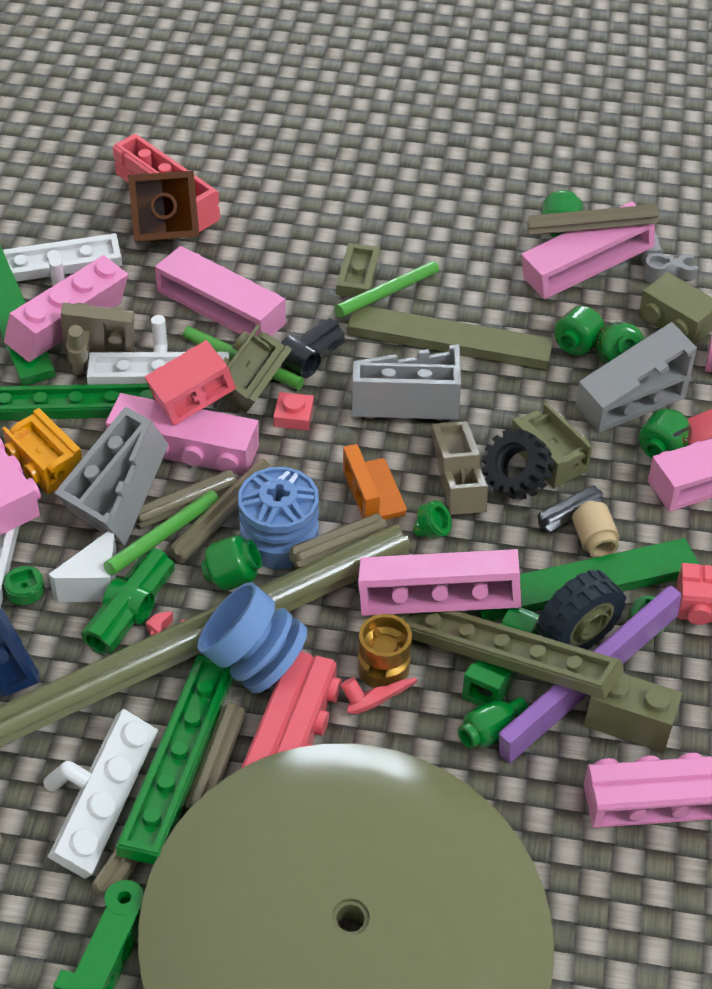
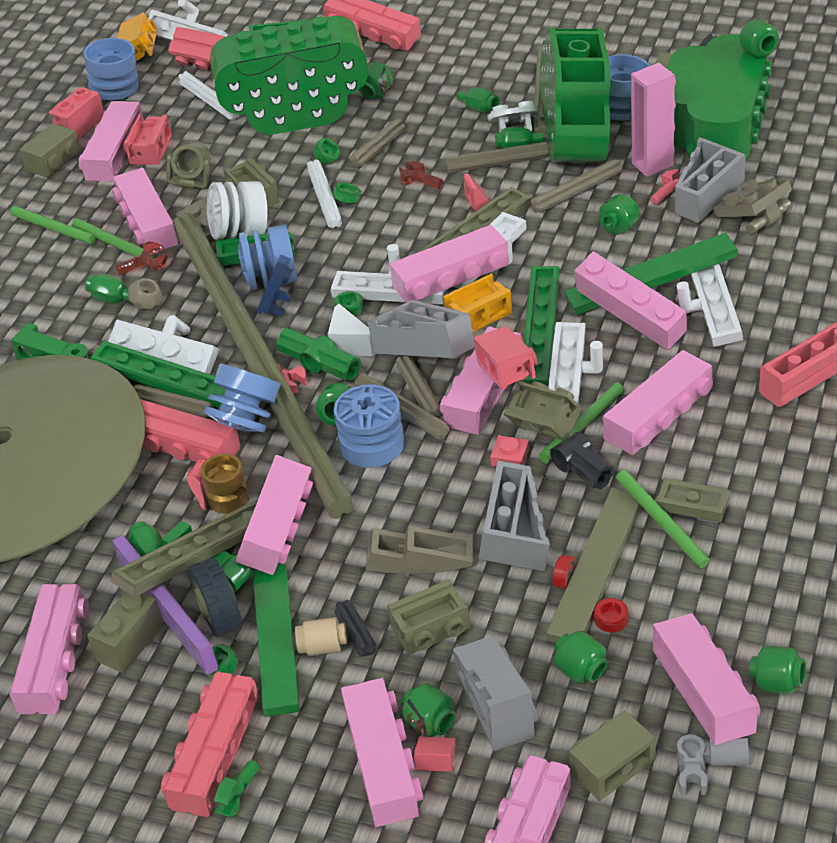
camera: 105 degrees right, 5 degrees down
dark tan plate [61,302,135,375] -> none
bright green bar [103,490,219,576] -> none
reddish brown slope [128,170,200,243] -> none
dark tan axle [288,513,387,568] -> none
orange panel [343,444,407,520] -> none
green tile [413,500,452,540] -> none
black tyre [481,428,554,500] -> none
dark tan axle [527,204,659,235] -> none
green head [595,321,645,364] -> none
none -> red tile [553,555,576,590]
none -> red tile [594,598,629,633]

